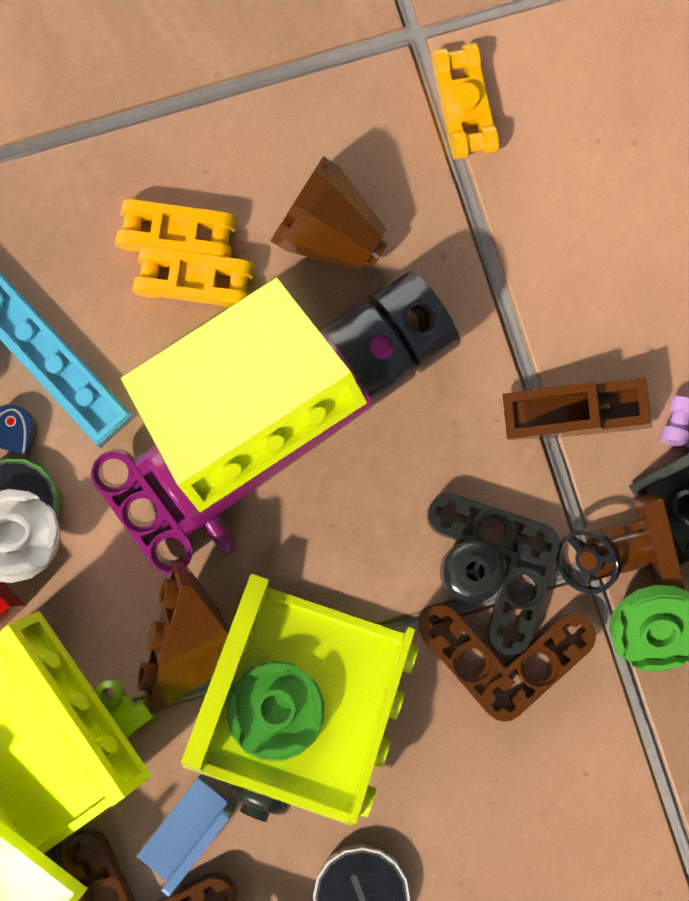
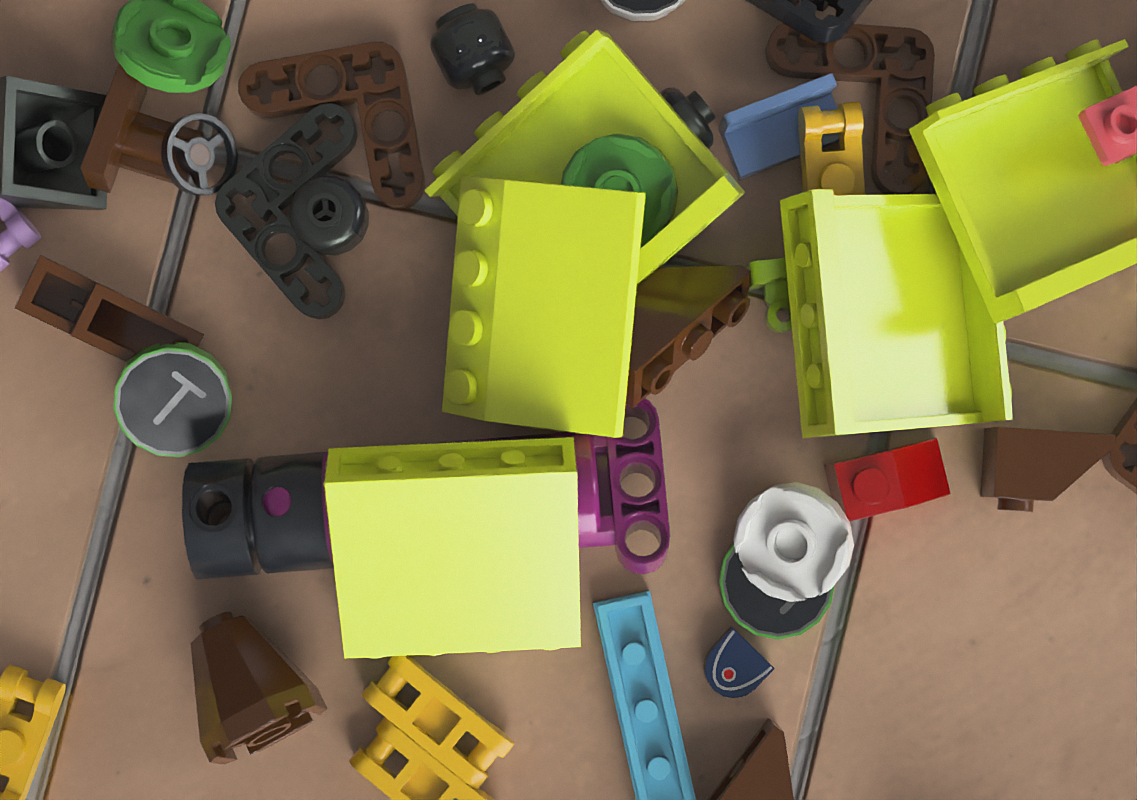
camera: 150 degrees left, 5 degrees up
none -> black tile [113,342,232,457]
none -> pearl dark grey head [430,3,515,95]
none -> neon yellow slope [442,176,645,438]
none -> yellow plate [798,101,865,196]

